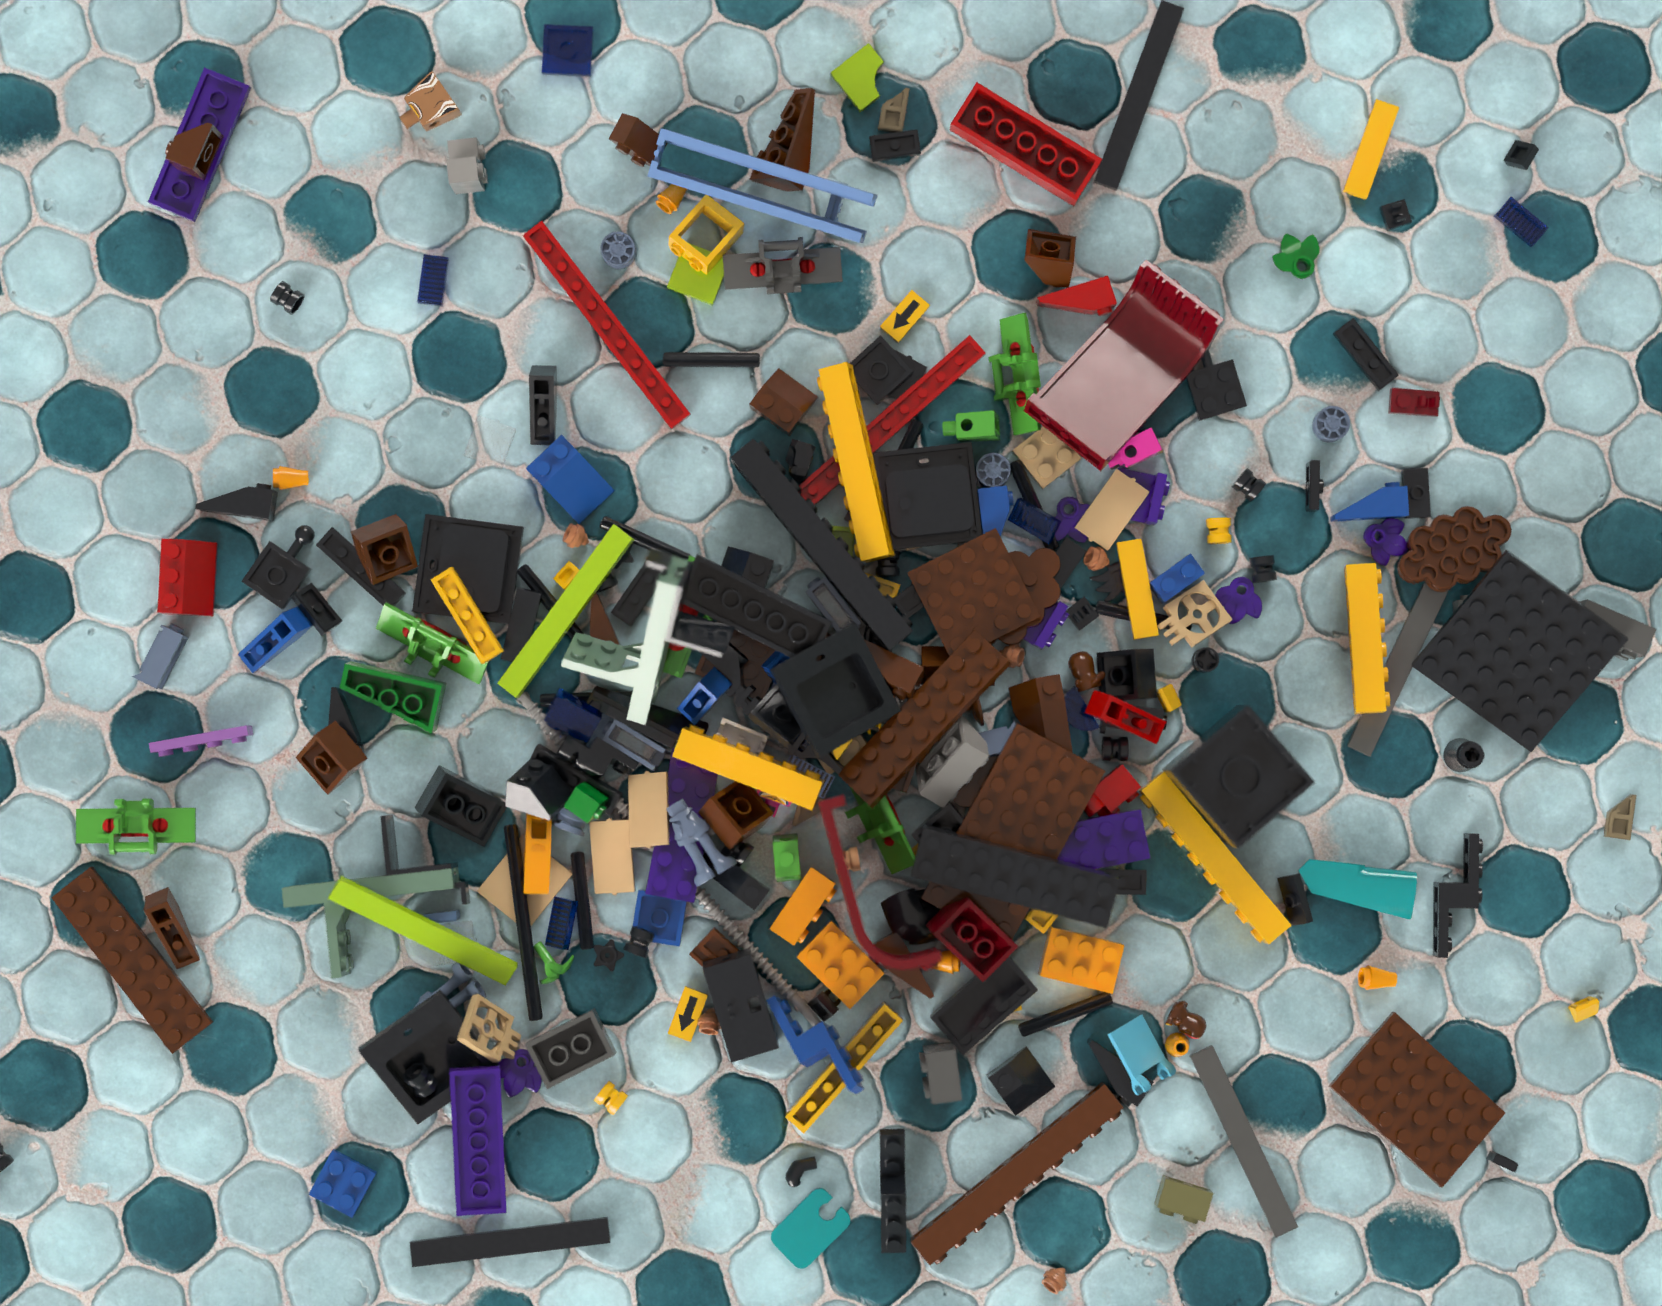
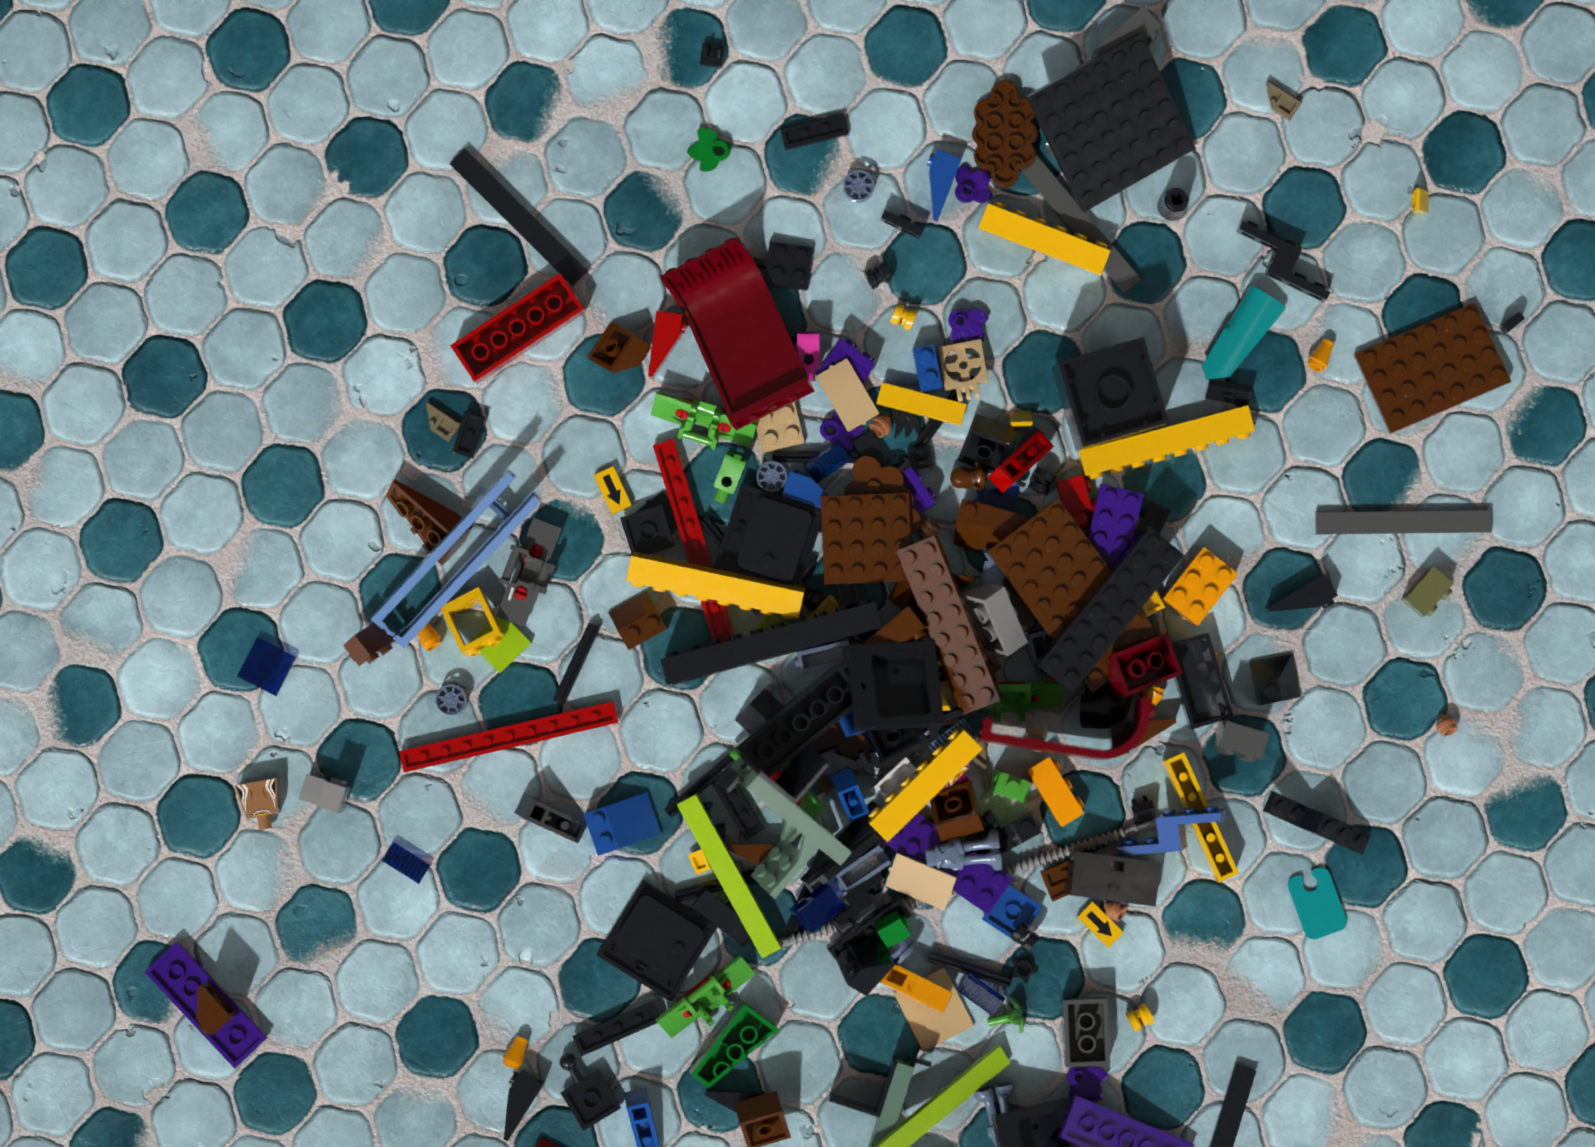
camera: 65 degrees left, 0 degrees up
black wheel [270,281,305,315] -> none
black plate [291,583,342,636] -> none
reddish brown slope [351,514,418,585] -> none
black slope [415,765,507,847] -> none
medium blue tile [420,910,460,923] -> none
yellow tile [431,567,504,664] -> none
tan piece [457,994,521,1063] -> none
black axle [504,824,543,1021] -> none
nougat plate [563,524,589,548] -> none
tan piece [589,818,635,895] -> none
black rock [785,439,816,483] -> none
black arm [785,1156,817,1187] -> none
light orange brick [796,920,885,1009] -> none
lime tile [830,43,884,113] -> none
reddish brown brick [910,1082,1124,1266] -> none
black axle [1018,992,1113,1037] -> none
medium azure flag [1107,1014,1176,1095] -> none
reddish brown animal [1165,1001,1207,1039] -> none
light orange cone [1165,1032,1190,1057] -> none
black wheel [1192,647,1219,673] -> none
black wheel [1249,555,1277,583] -> none
yellow tile [1343,99,1399,200] -> none
dark red plate [1388,388,1440,417] -> none
black plate [1402,468,1431,519] -> none

